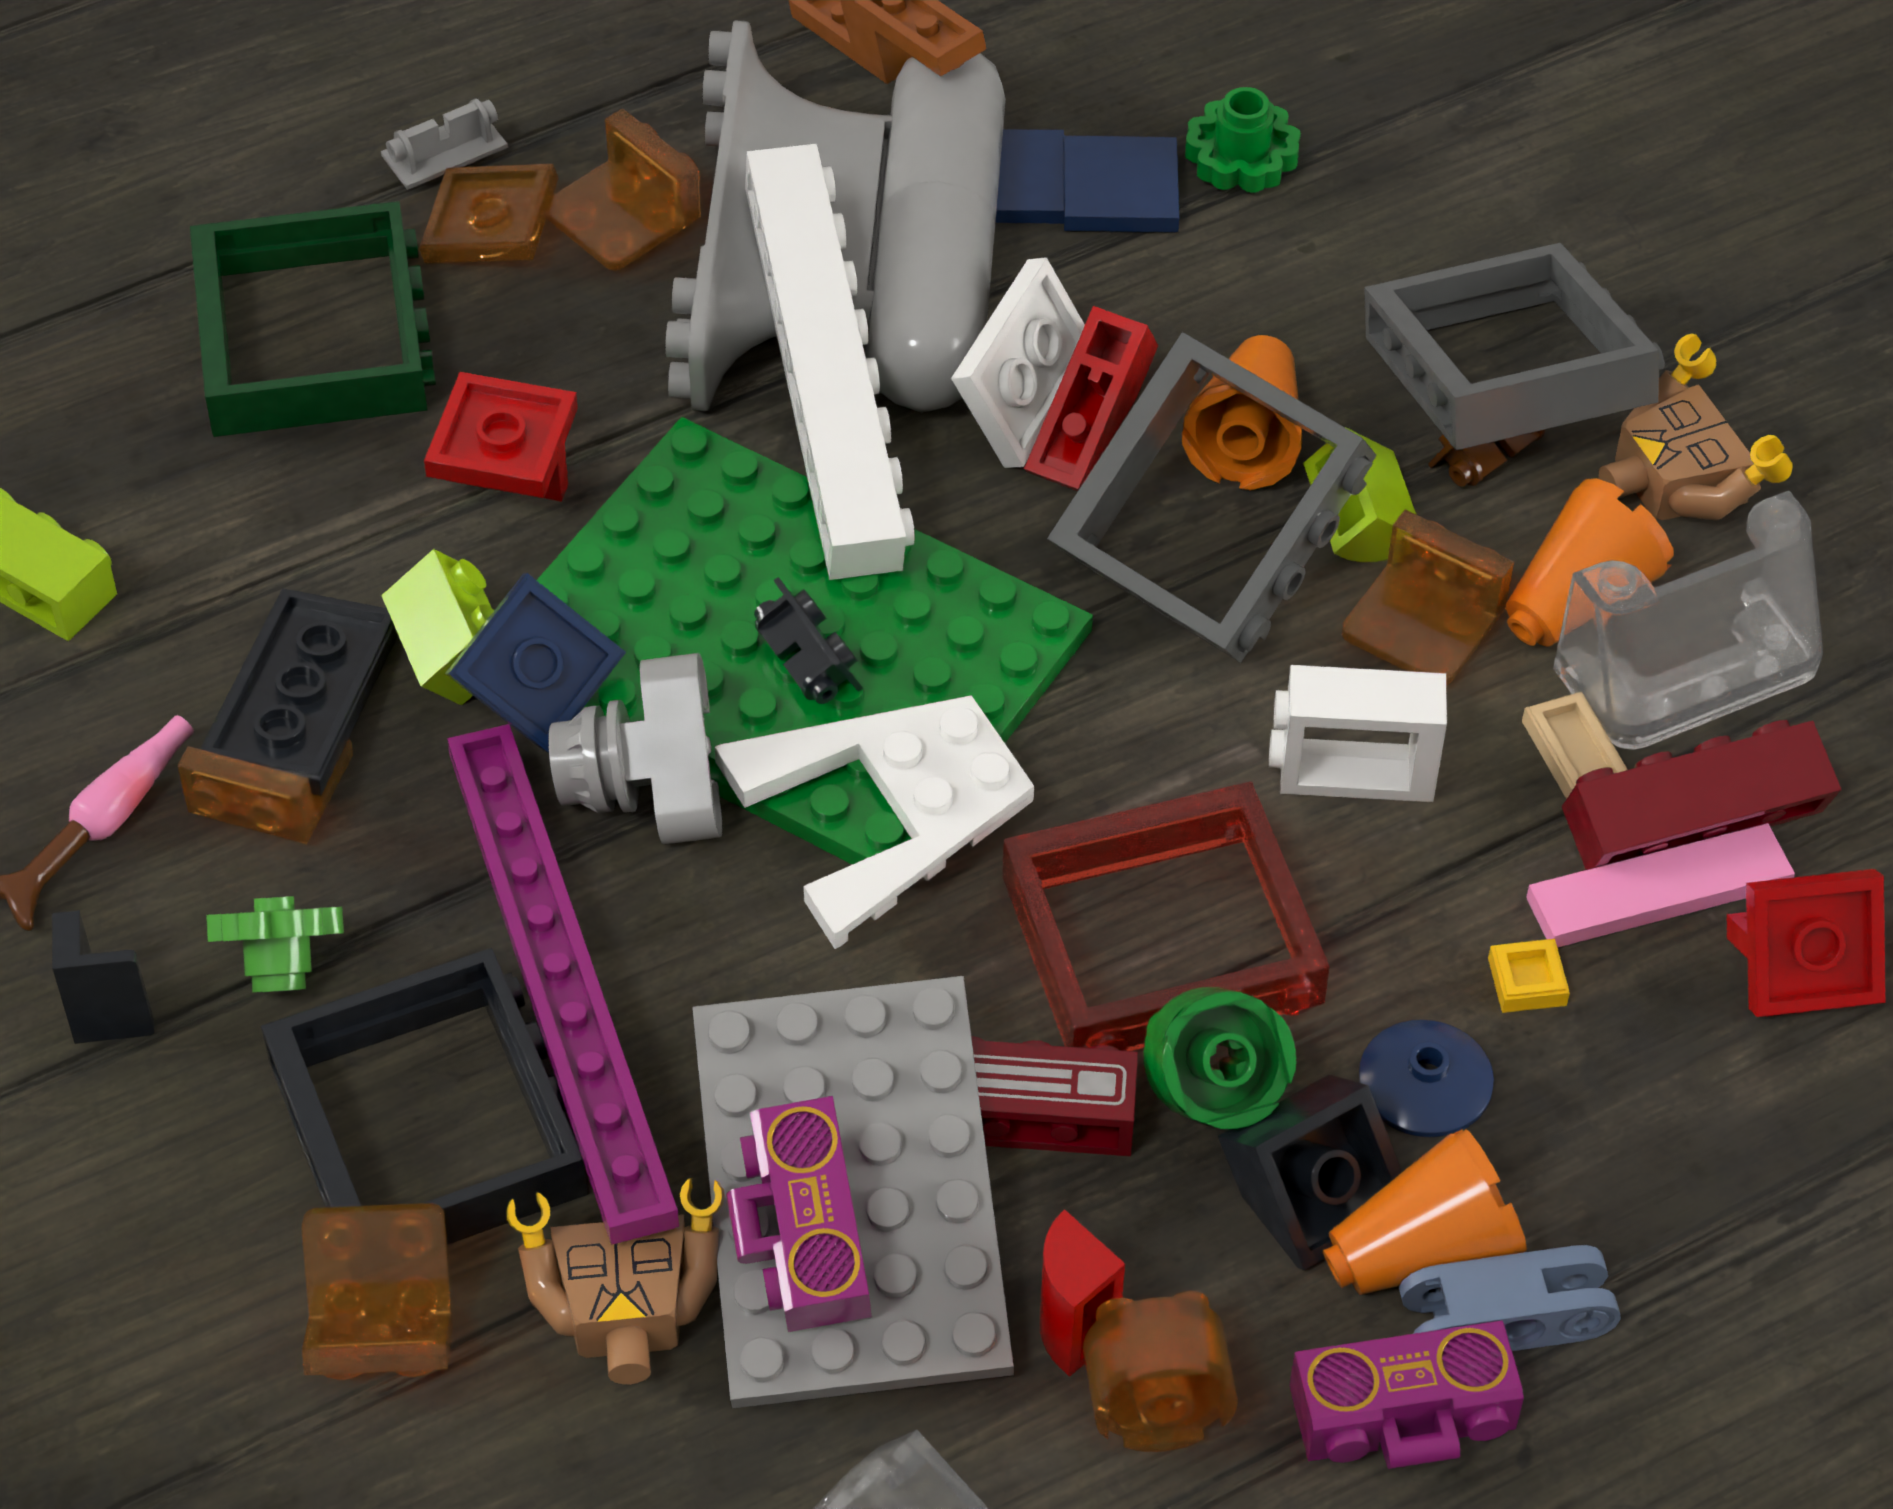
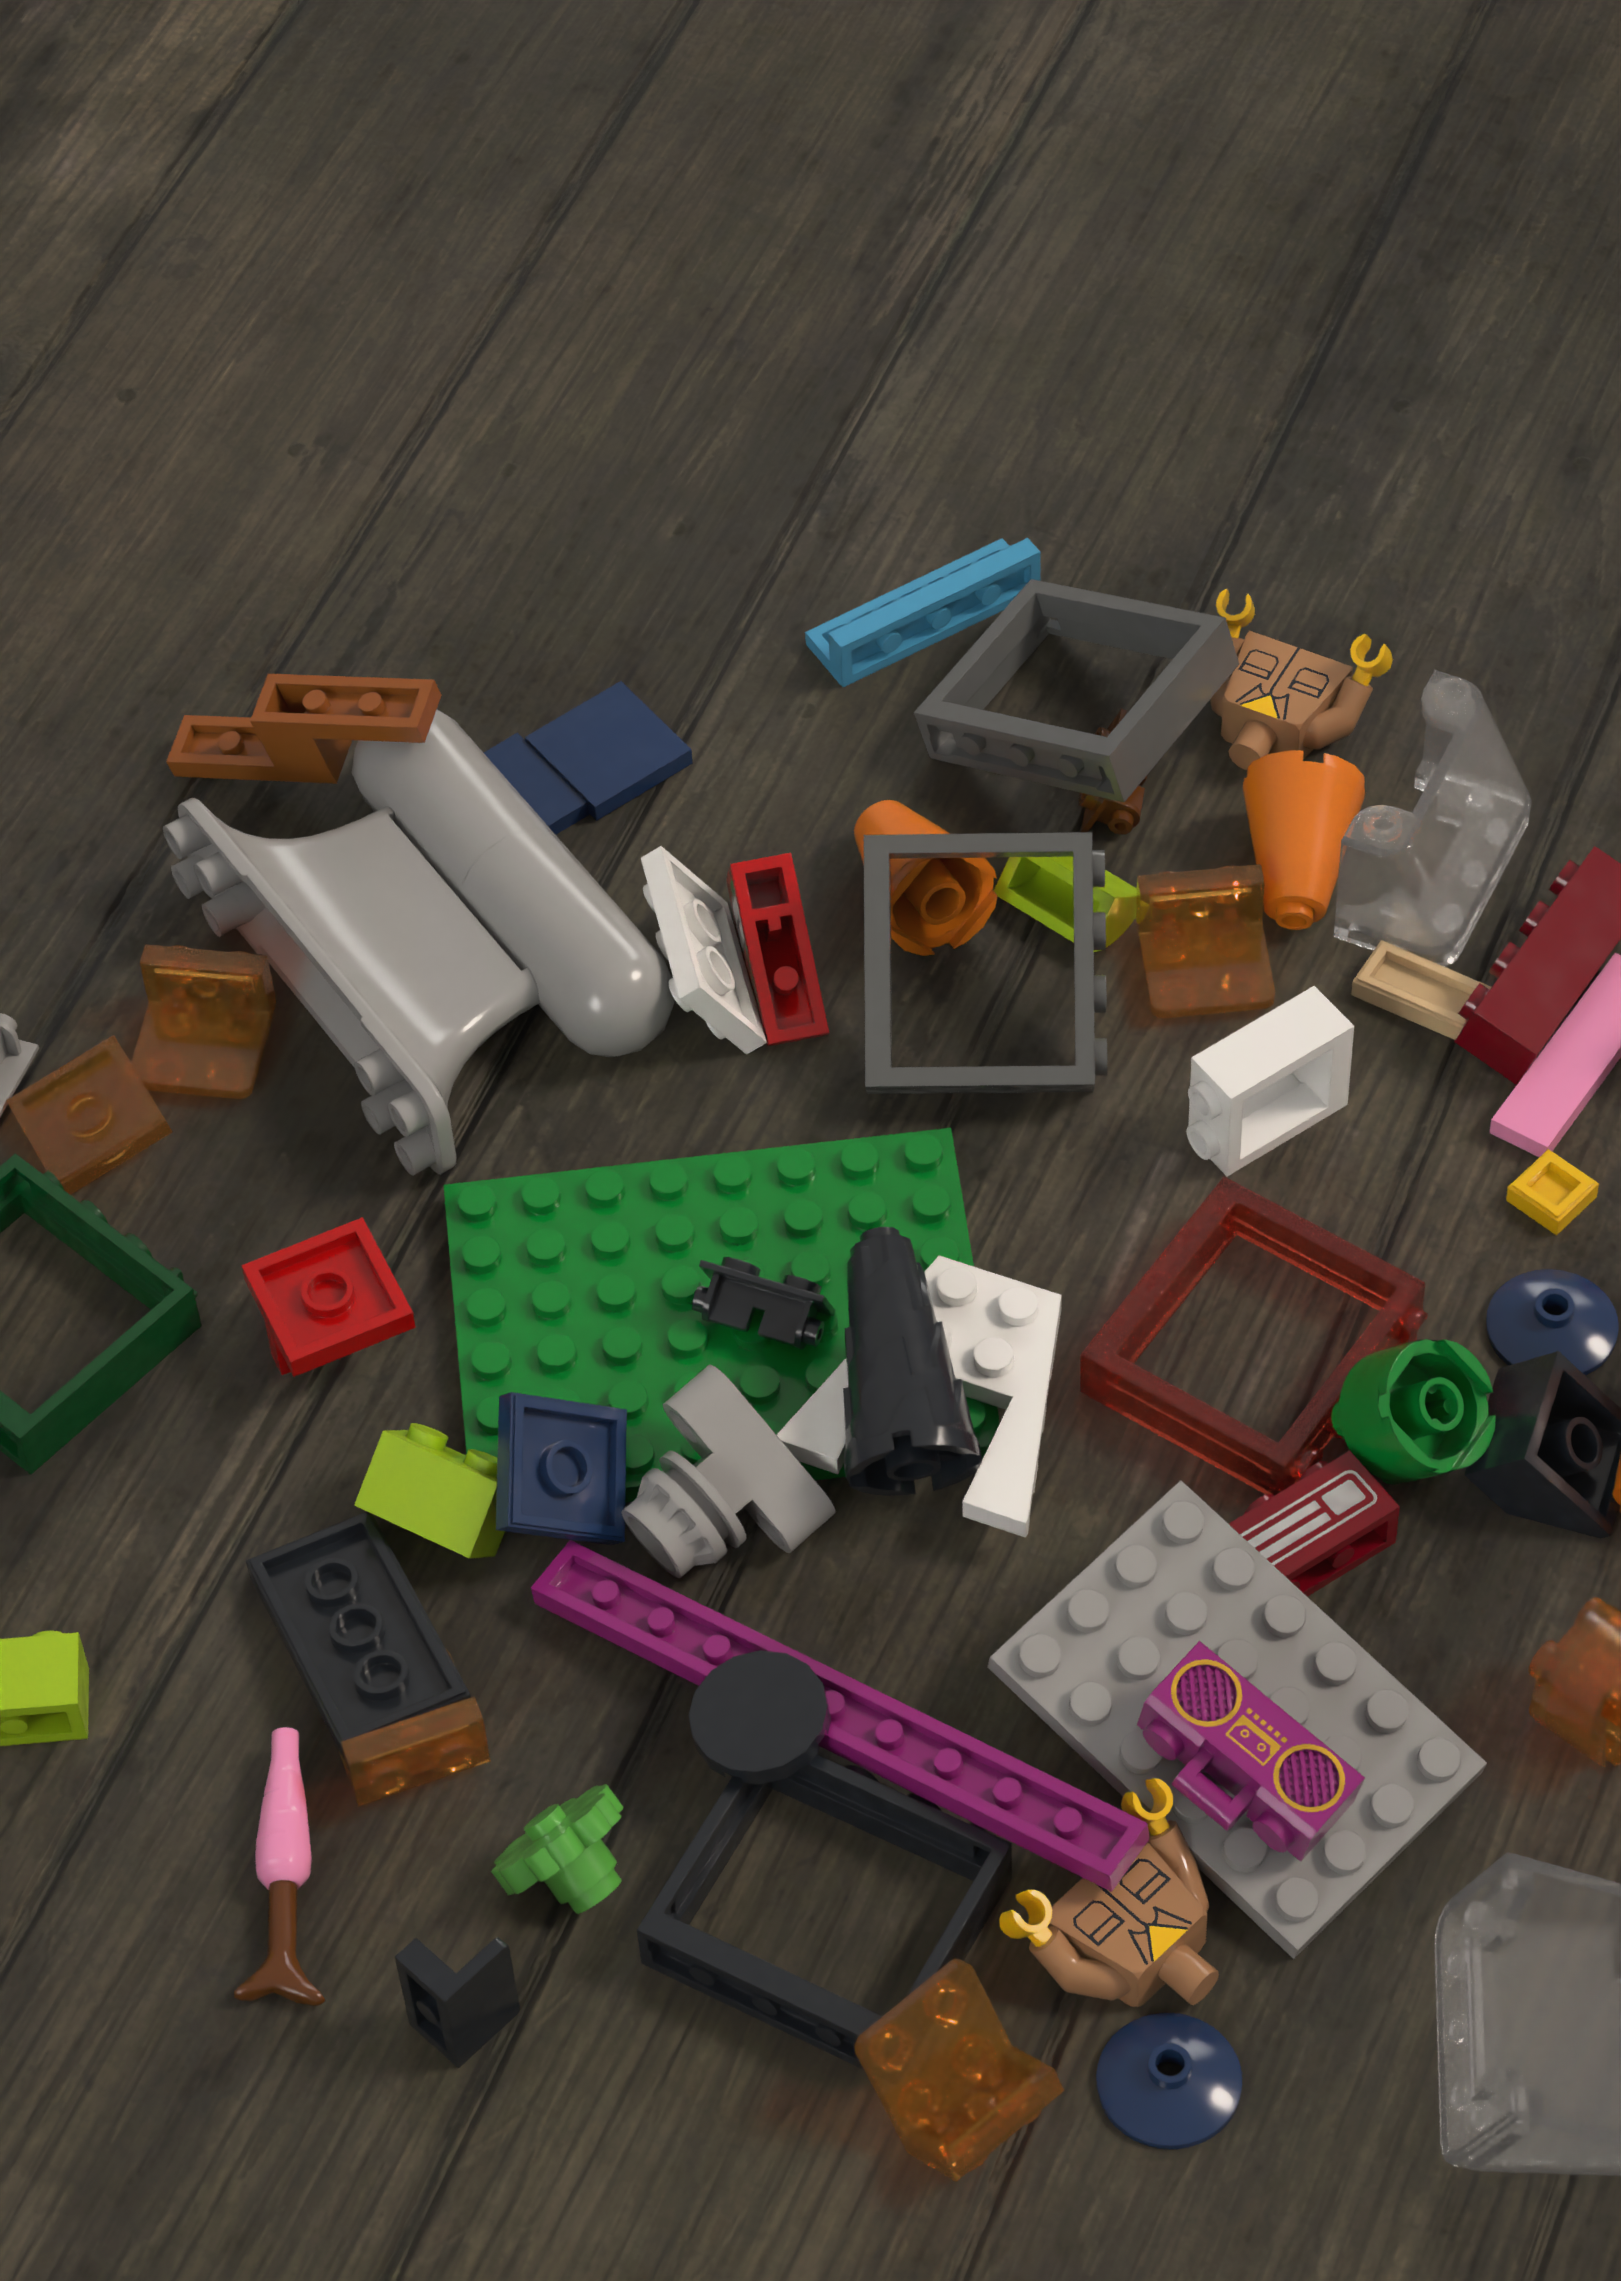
camera: 35 degrees left, 0 degrees up
white brick [745,144,914,580] -> none
red brick [1040,1210,1125,1377] -> none
green plant [1185,87,1301,193] -> none
none -> black tile [689,1650,831,1784]
none -> dark azure fence [805,538,1041,687]
none -> black cone [843,1227,982,1496]
none -> dark blue dish [1096,2013,1242,2149]

